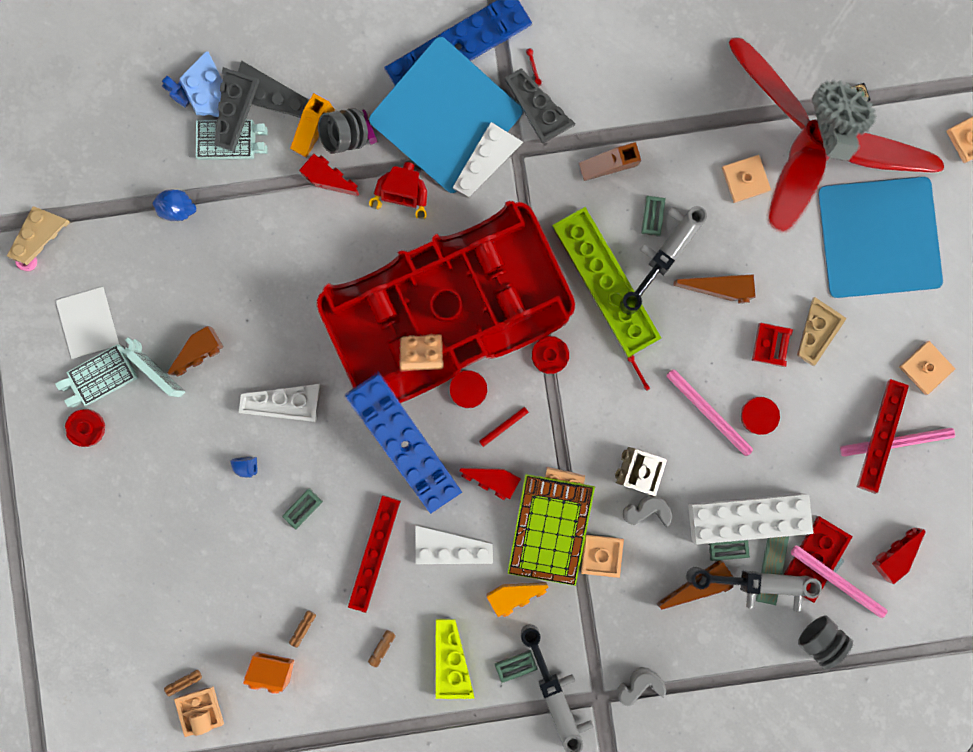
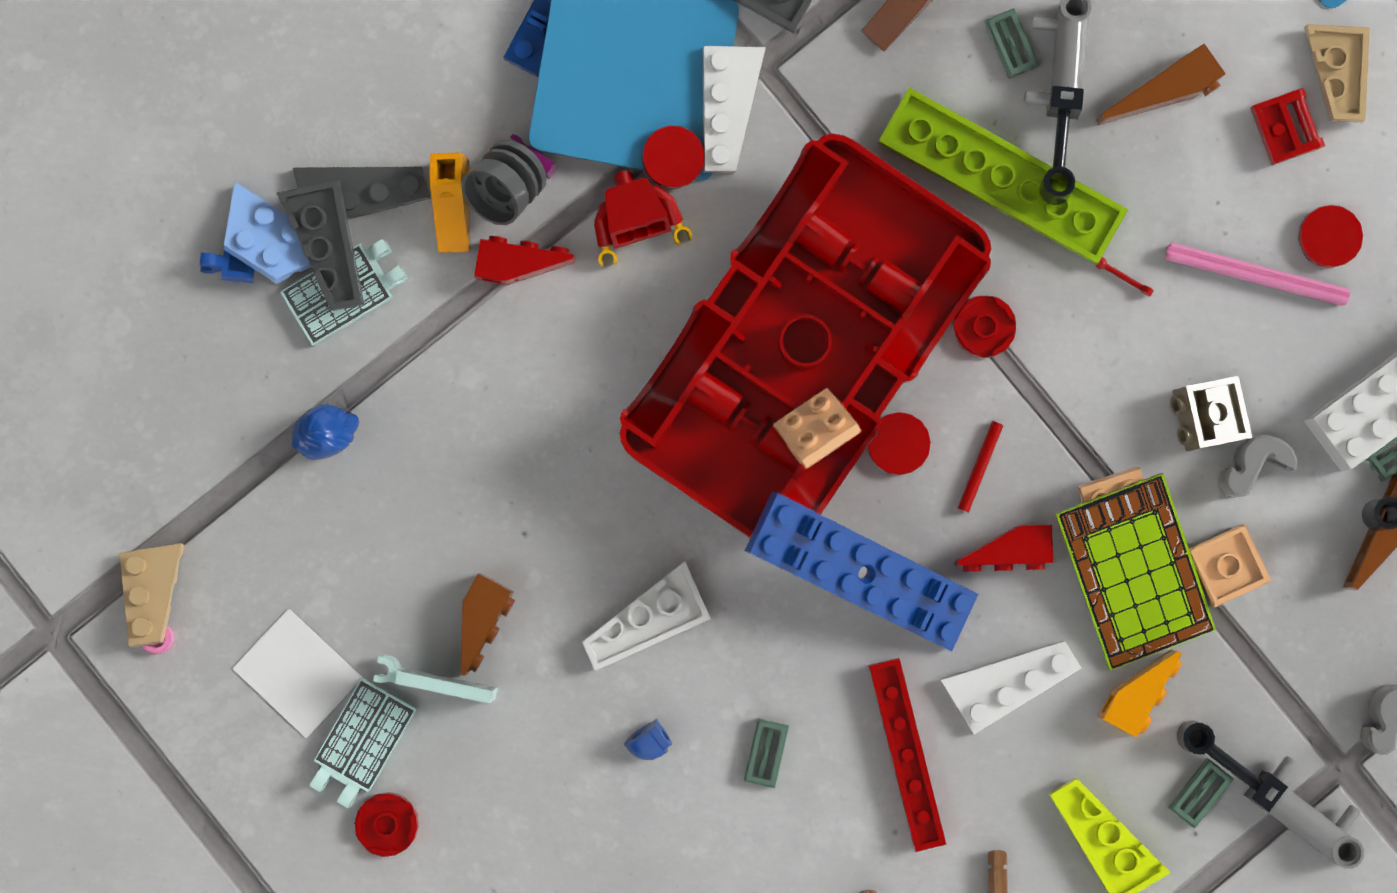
camera: 30 degrees left, 0 degrees up
none -> red tile [642,125,704,189]

